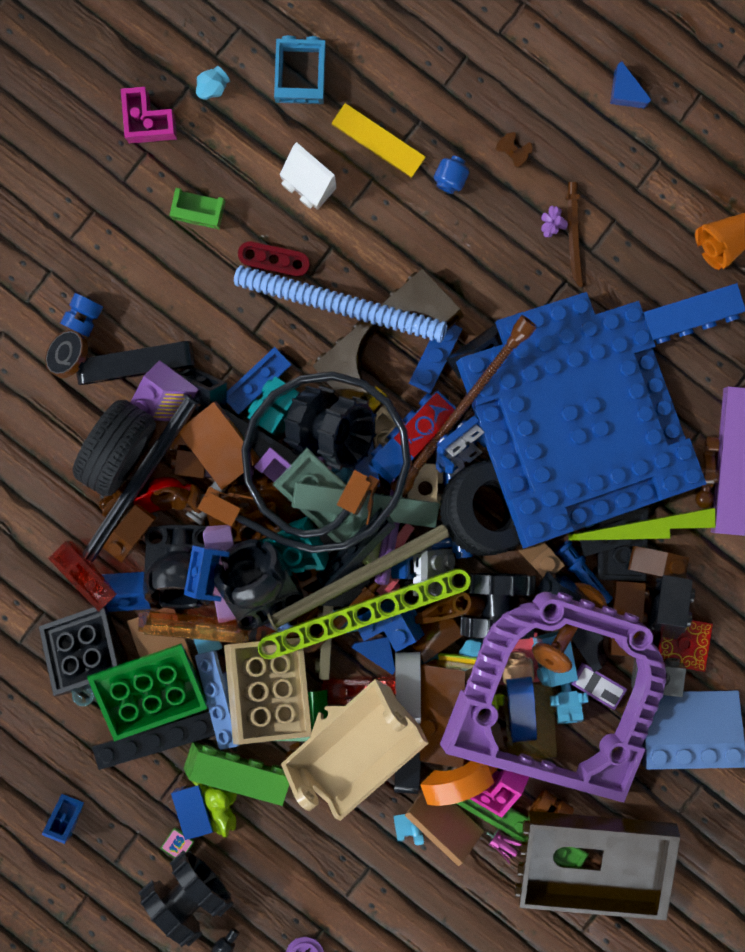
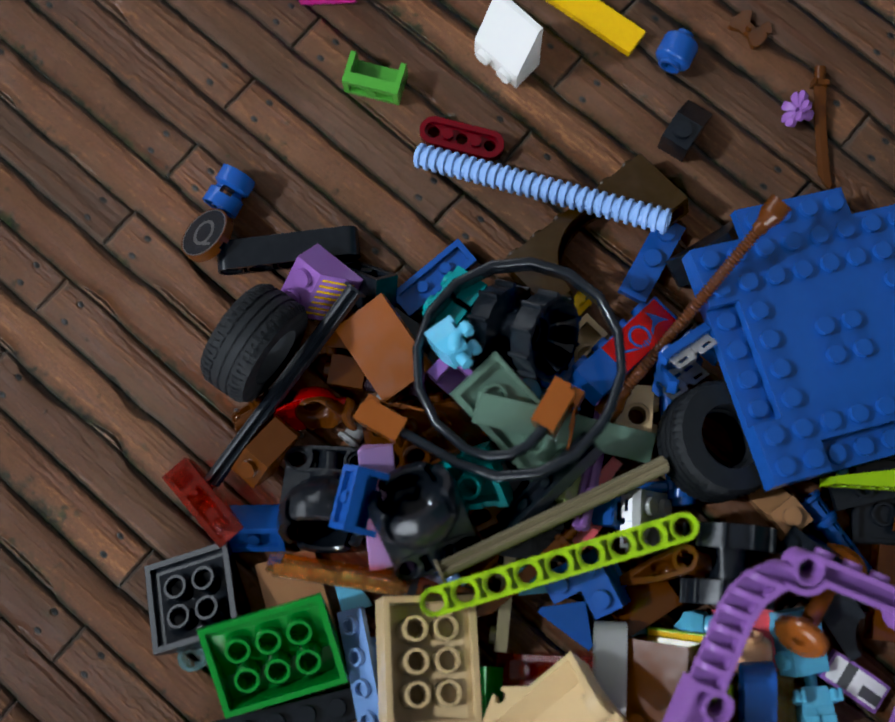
camera: 10 degrees right, 10 degrees down
none -> medium azure piece [424,315,482,369]
none -> black slope [657,100,713,162]

